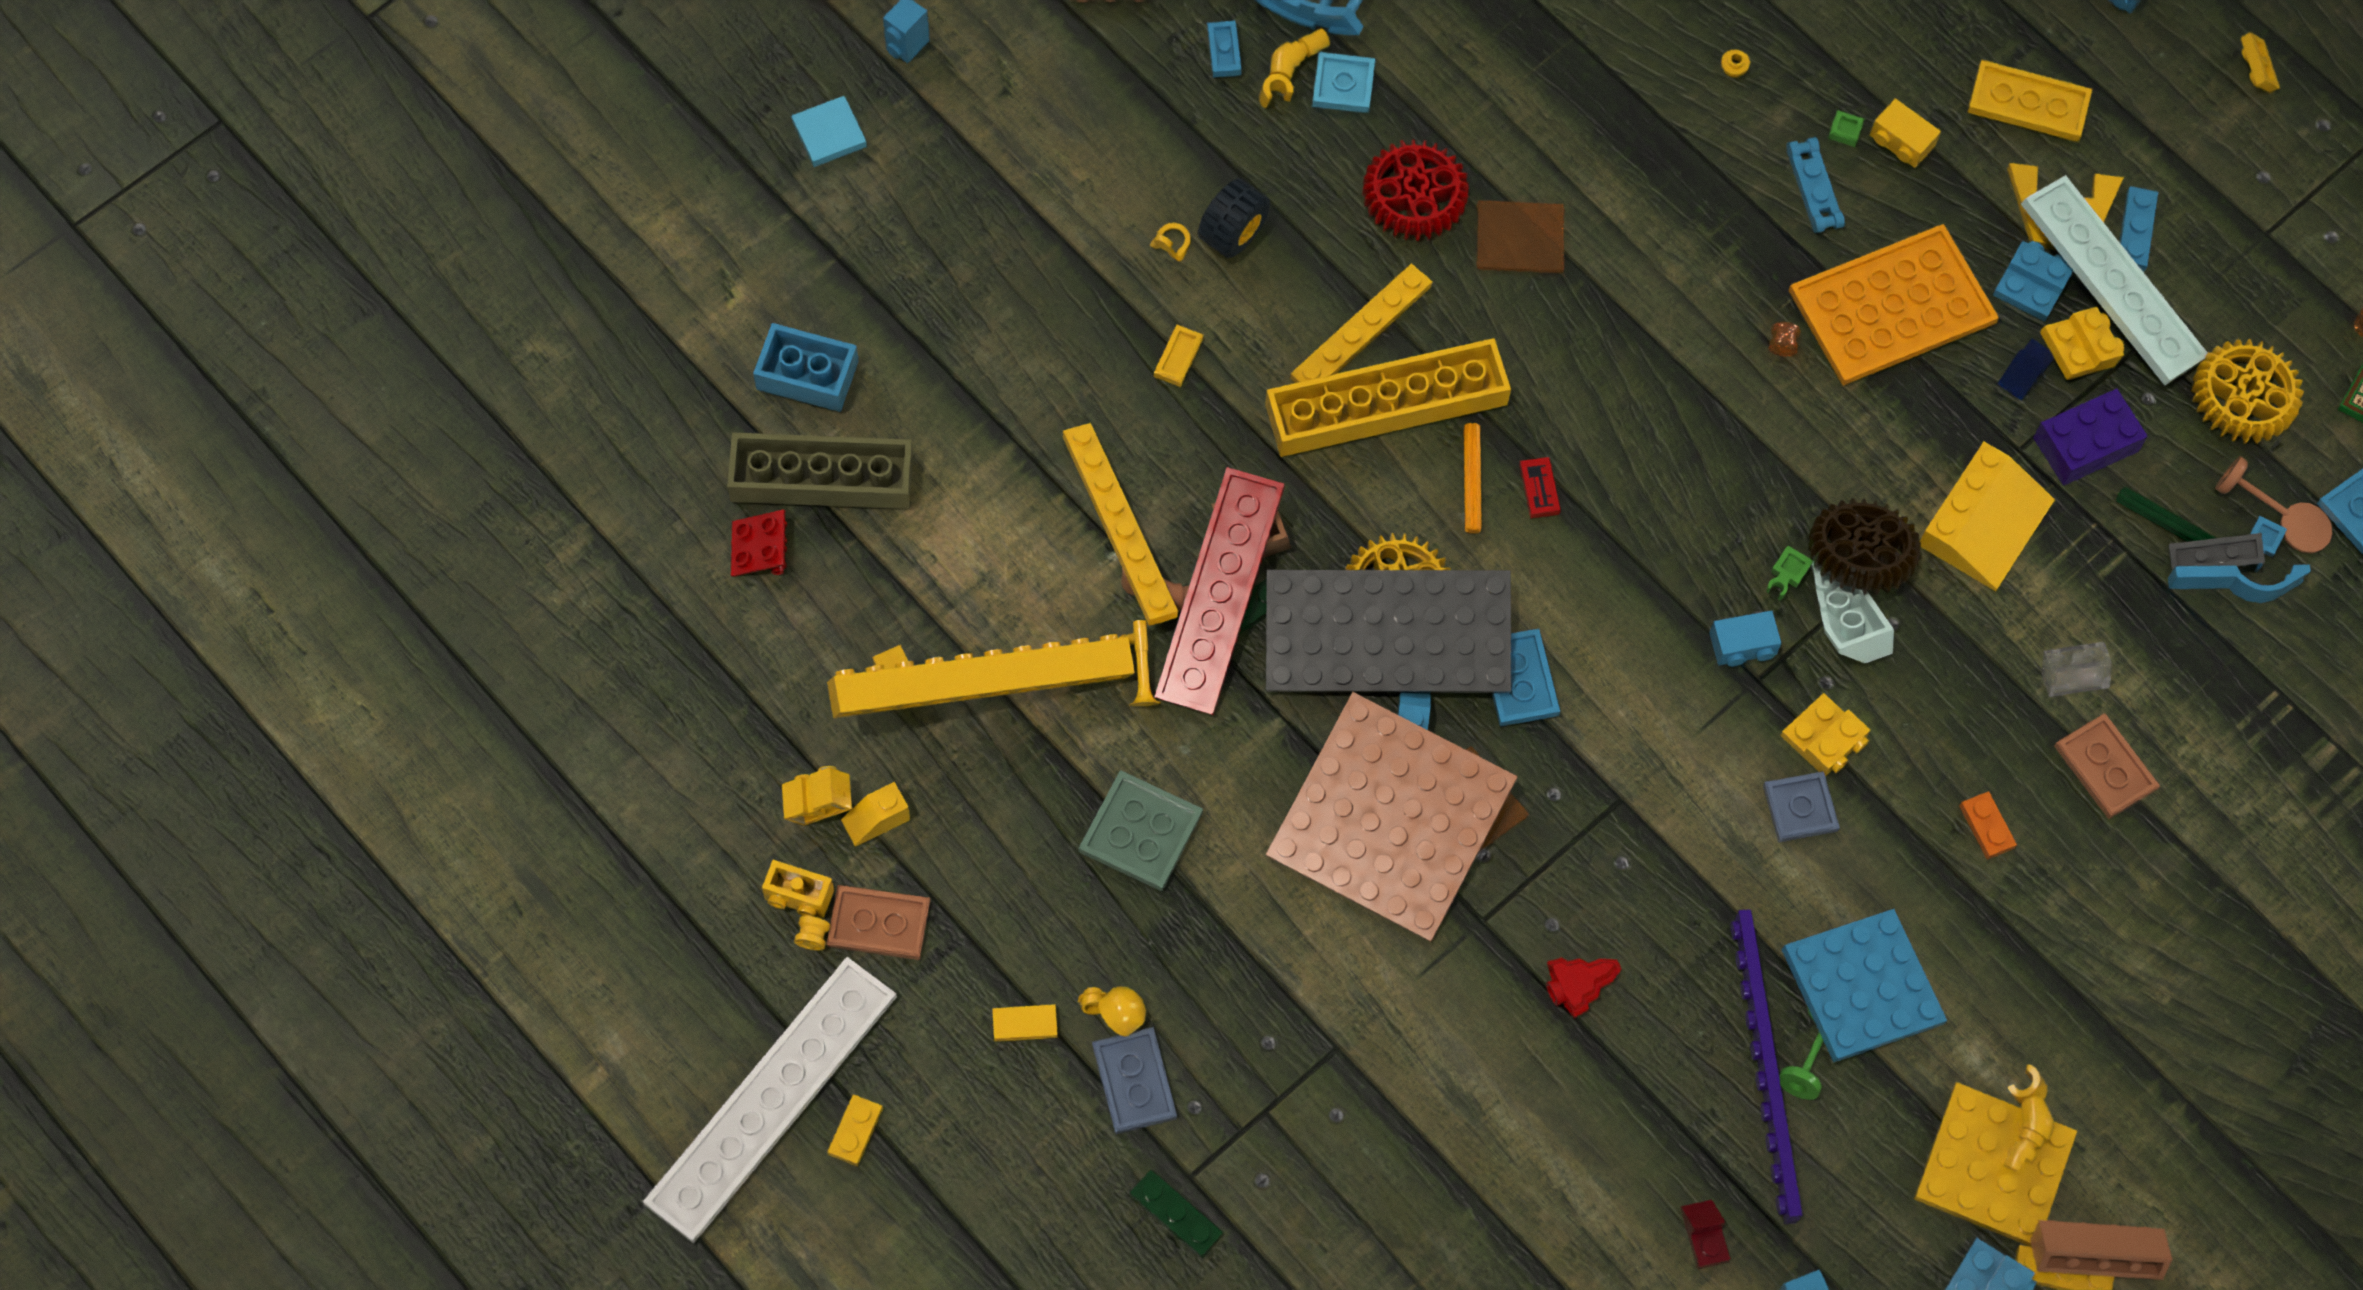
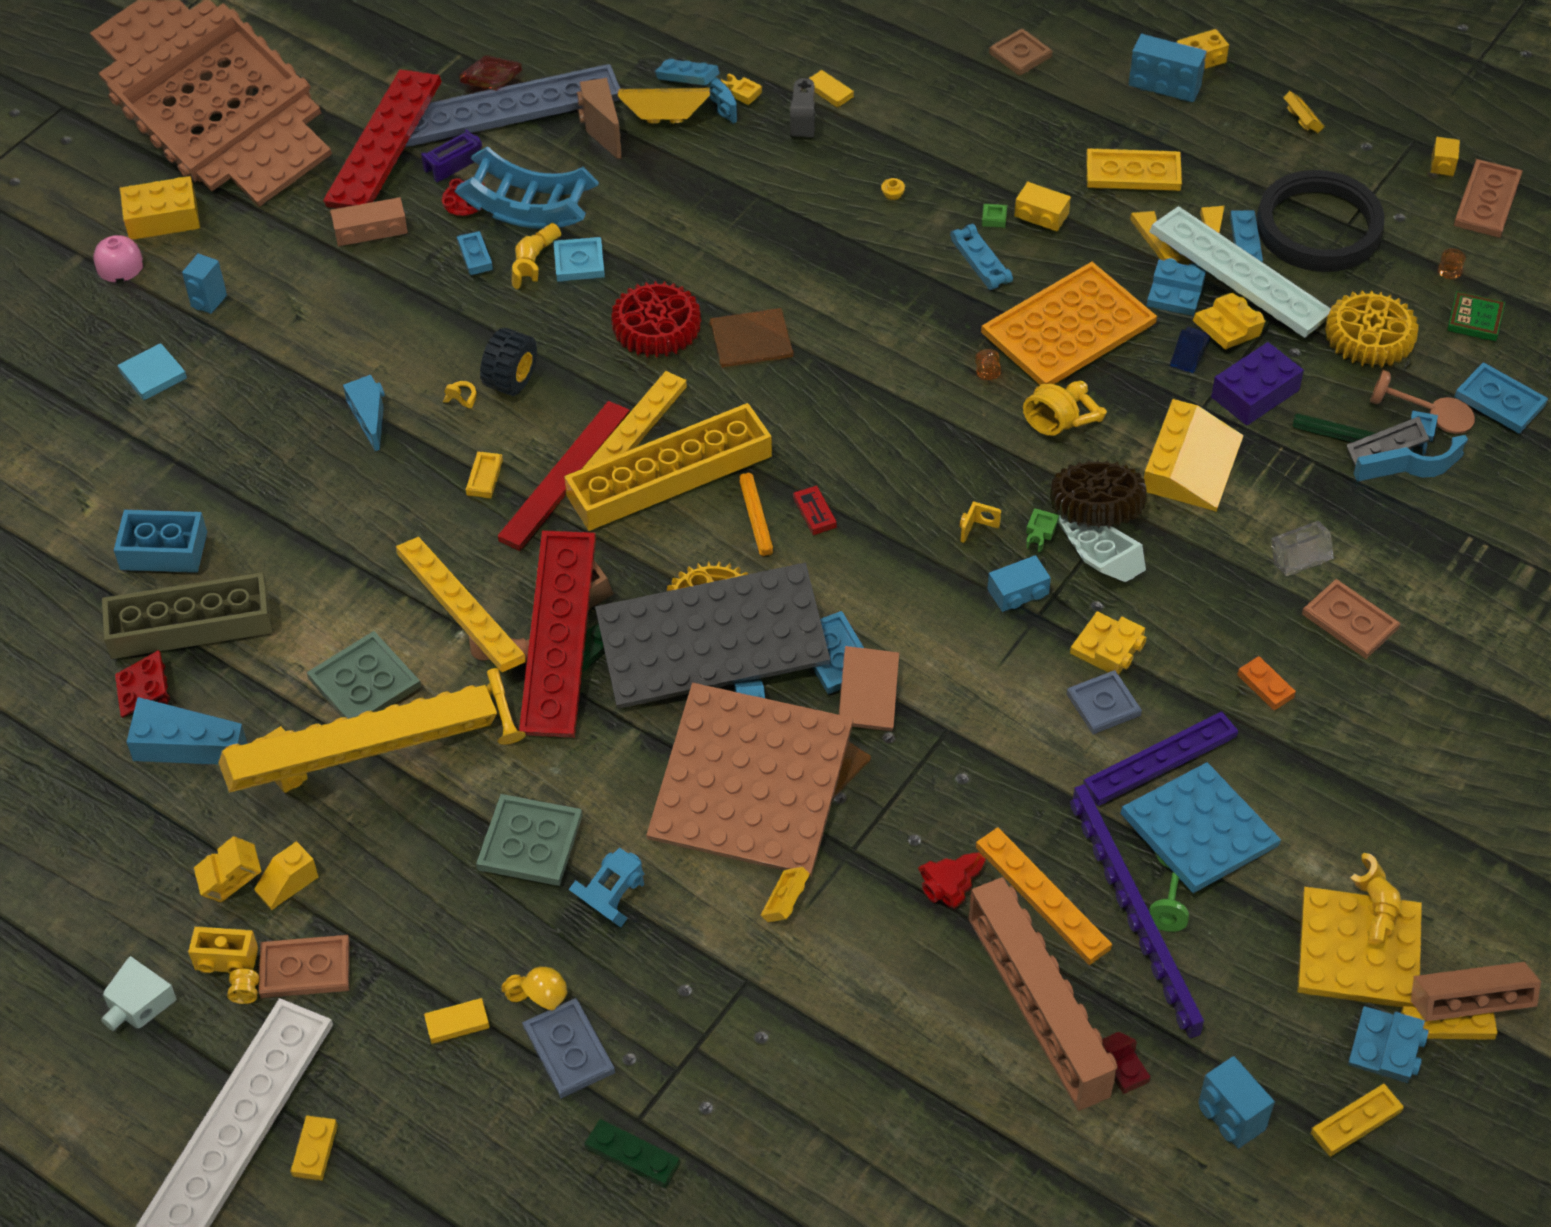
camera: 10 degrees left, 15 degrees down
none -> light aqua torso [101,956,177,1031]
none -> dark azure wedge [127,697,247,764]
none -> sand green plate [307,631,421,719]
none -> dark azure slope [343,375,385,451]
none -> red tile [498,401,630,551]
none -> dark azure tile [569,848,644,927]
none -> yellow plate [760,866,810,922]
none -> nougat tile [839,646,899,731]
none -> yellow bracket [959,501,1001,543]
none -> nougat brick [969,877,1117,1111]
none -> light orange plate [976,827,1112,965]
none -> yellow piece [1023,381,1107,435]
none -> dark purple plate [1083,712,1238,806]
none -> black tyre [1257,170,1385,272]

